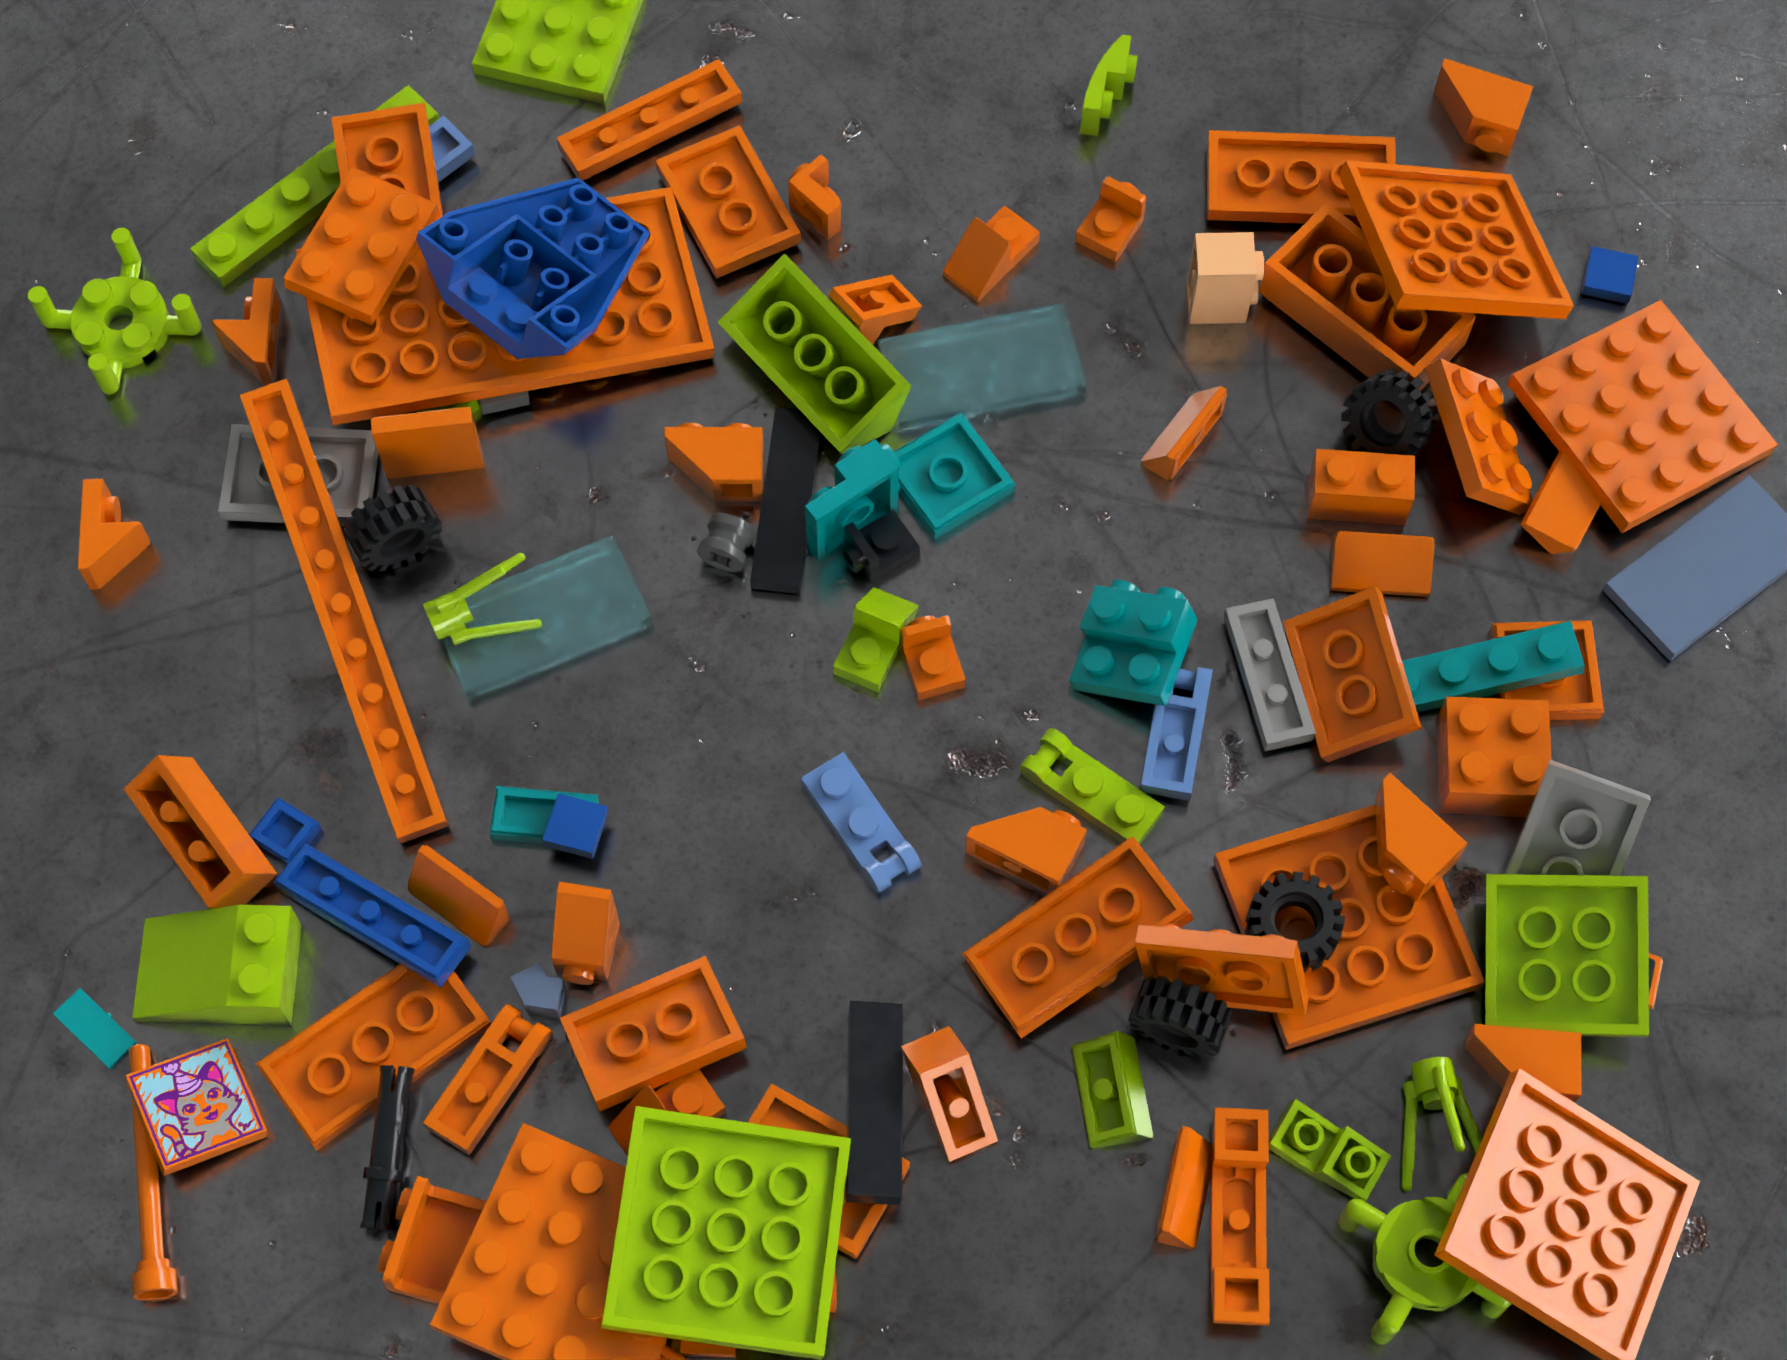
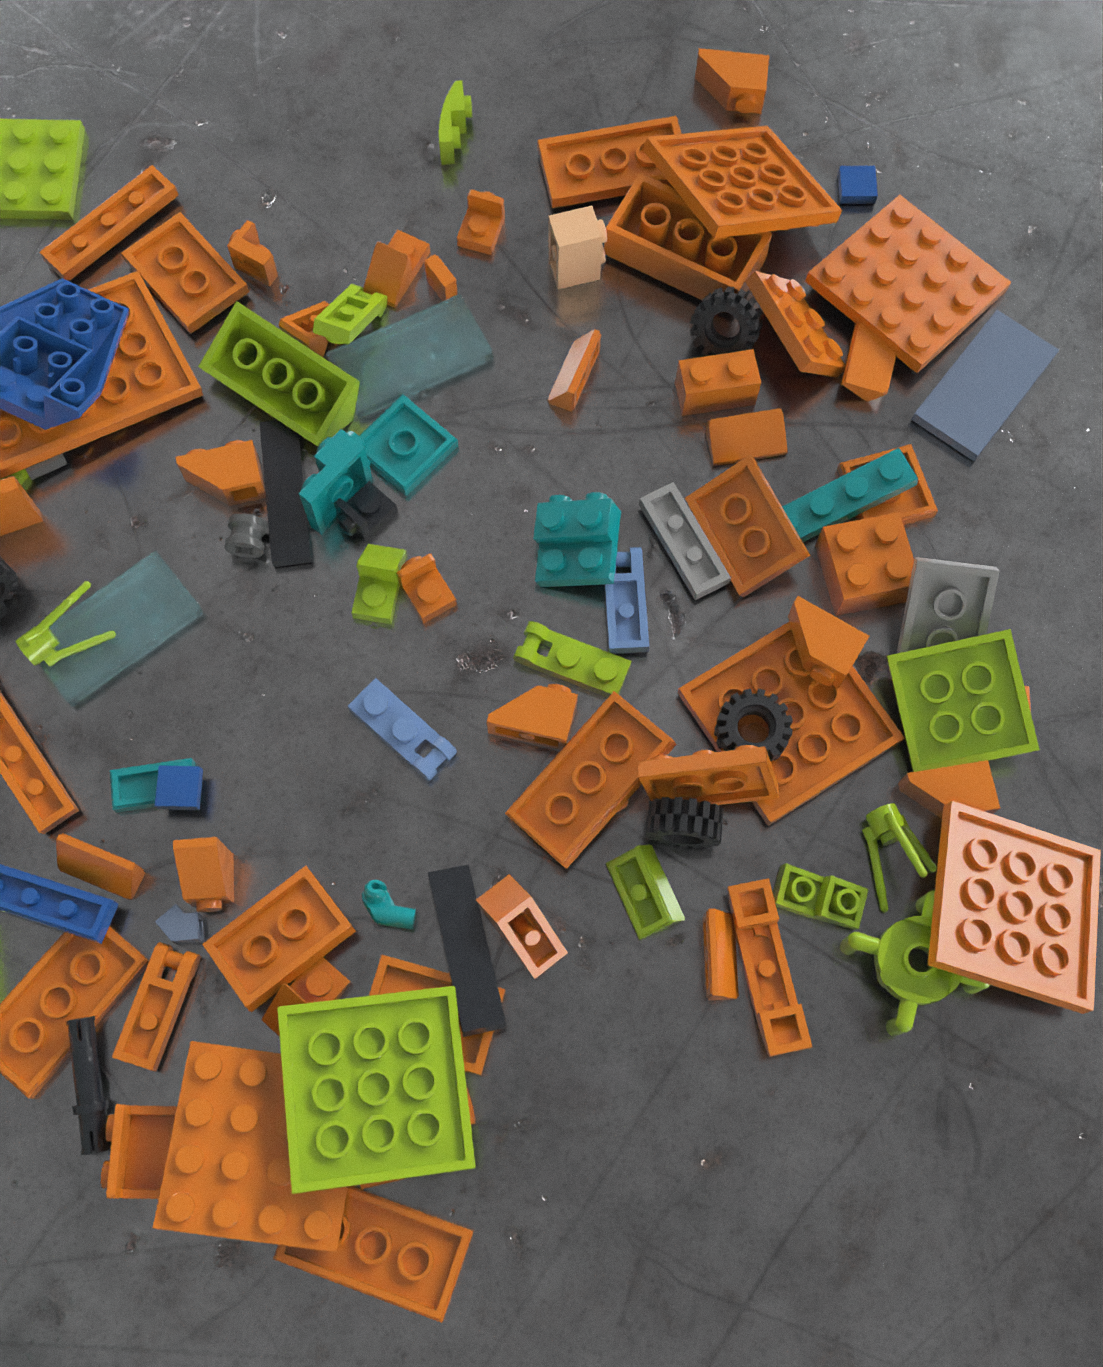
camera: 15 degrees left, 5 degrees up
none -> lime plate [313,284,388,345]
none -> teal arm [362,880,417,930]
none -> orange tile [424,254,458,307]

